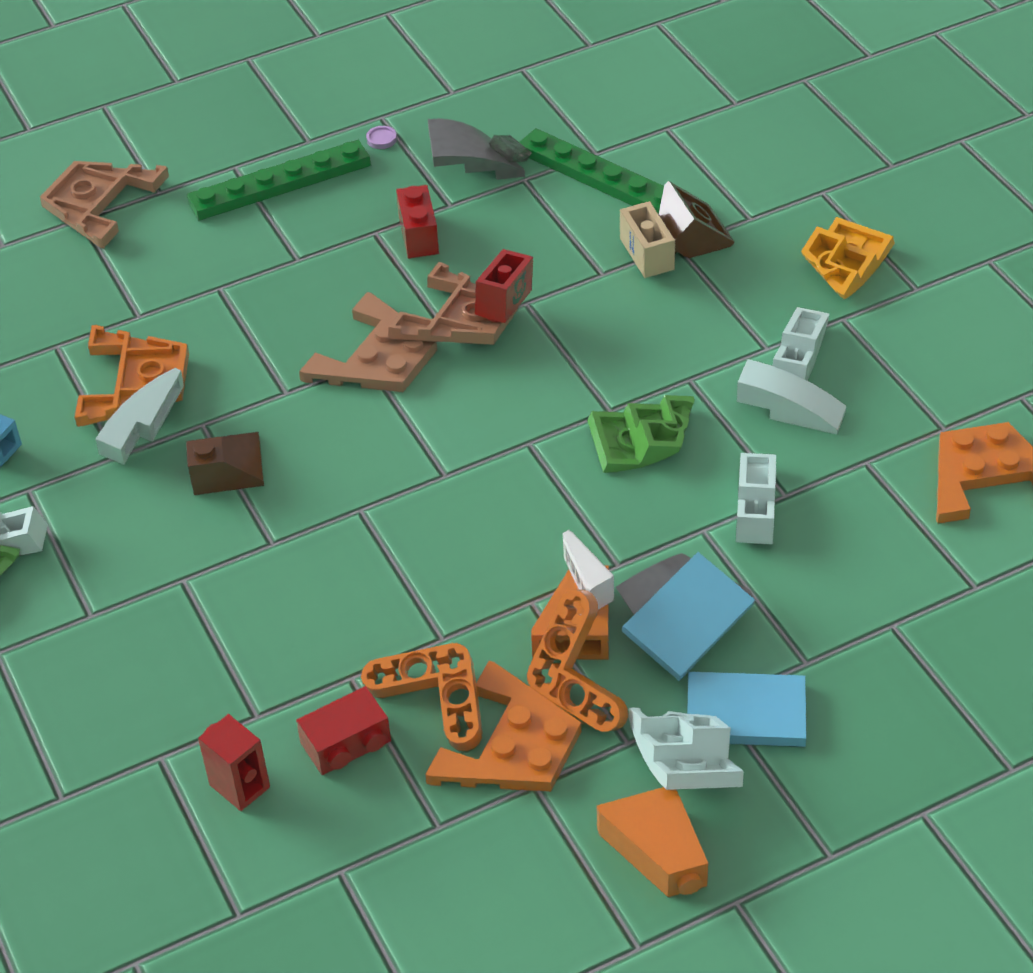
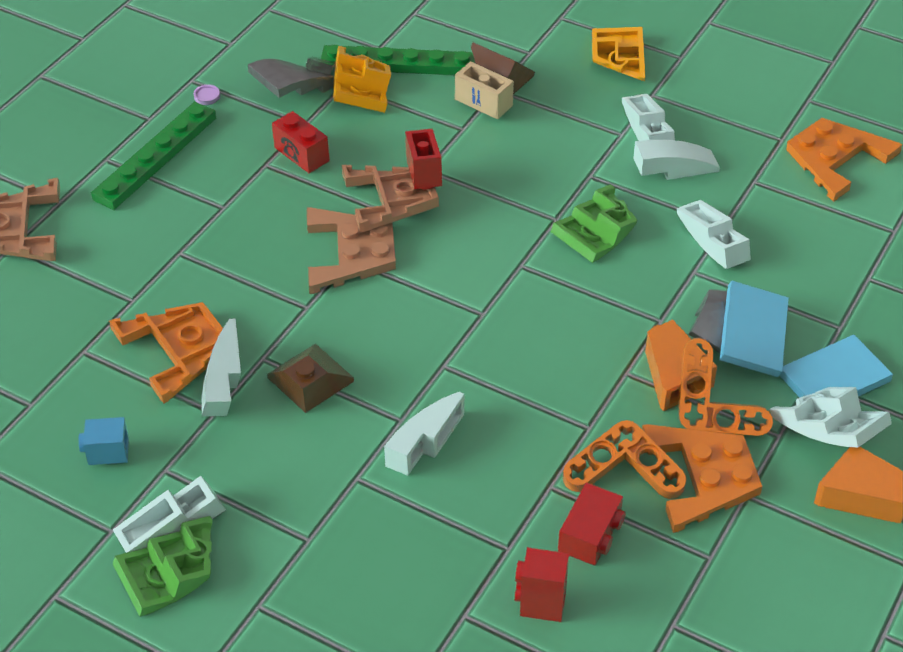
camera: 35 degrees left, 0 degrees up
white slope [563,530,614,609] -> none
none -> light orange slope [333,46,391,113]
none -> light aqua slope [384,392,464,476]

